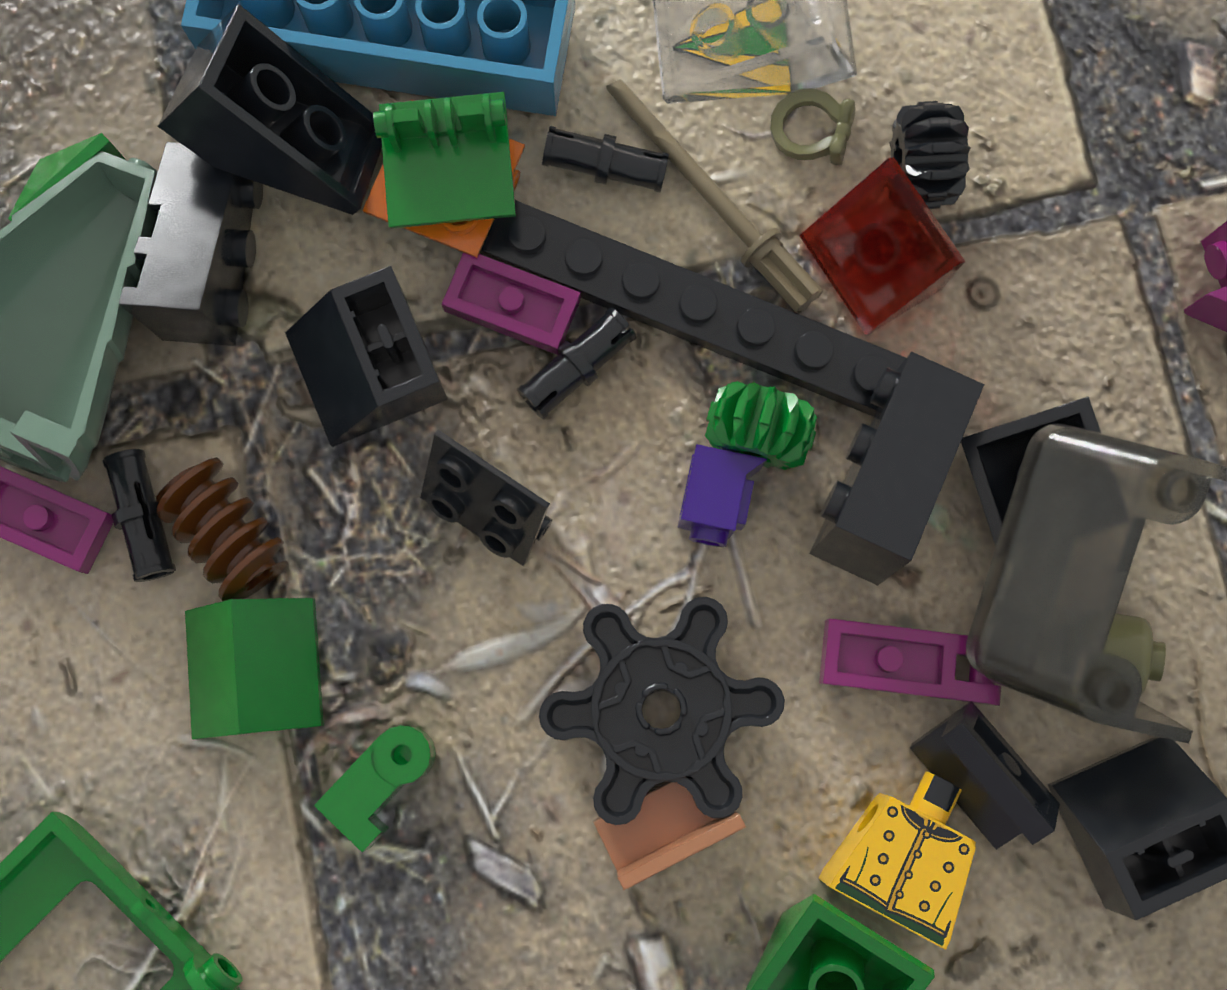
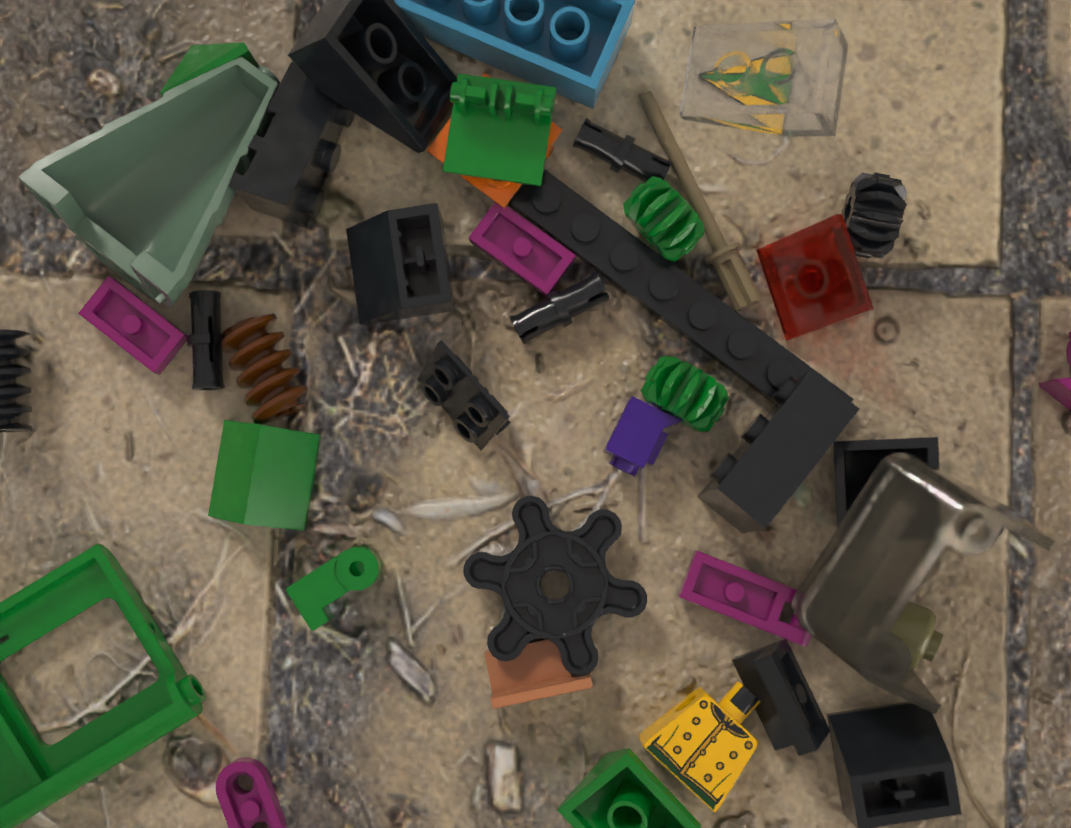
camera: 25 degrees right, 5 degrees up
olive piece [770,88,856,165] -> none
none -> green gear [623,176,705,262]

